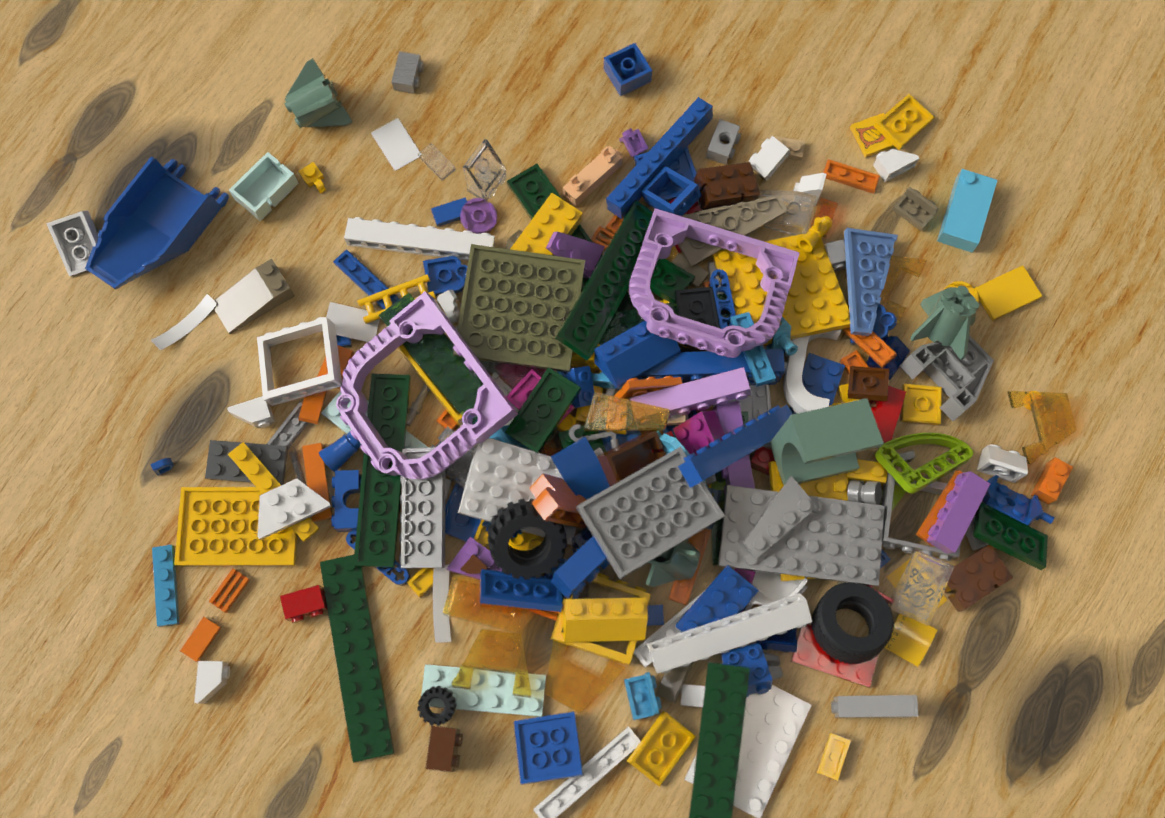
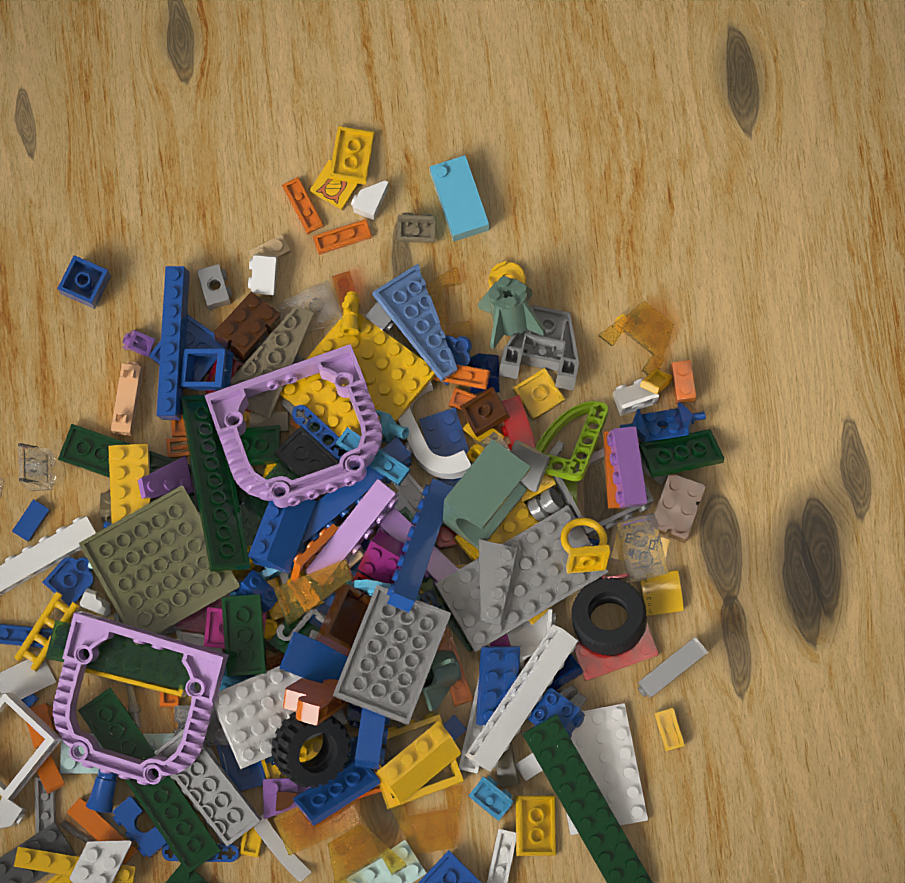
camera: 35 degrees left, 5 degrees up
medium lavender tile [460,198,497,234] -> none
white slope [793,173,826,206] -> none
yellow tile [974,265,1042,321] -> none
none -> orange tile [282,177,324,235]
none -> light grey tile [511,440,550,492]
none -> yellow tile [561,518,610,574]
none -> yellow tile [640,369,673,394]

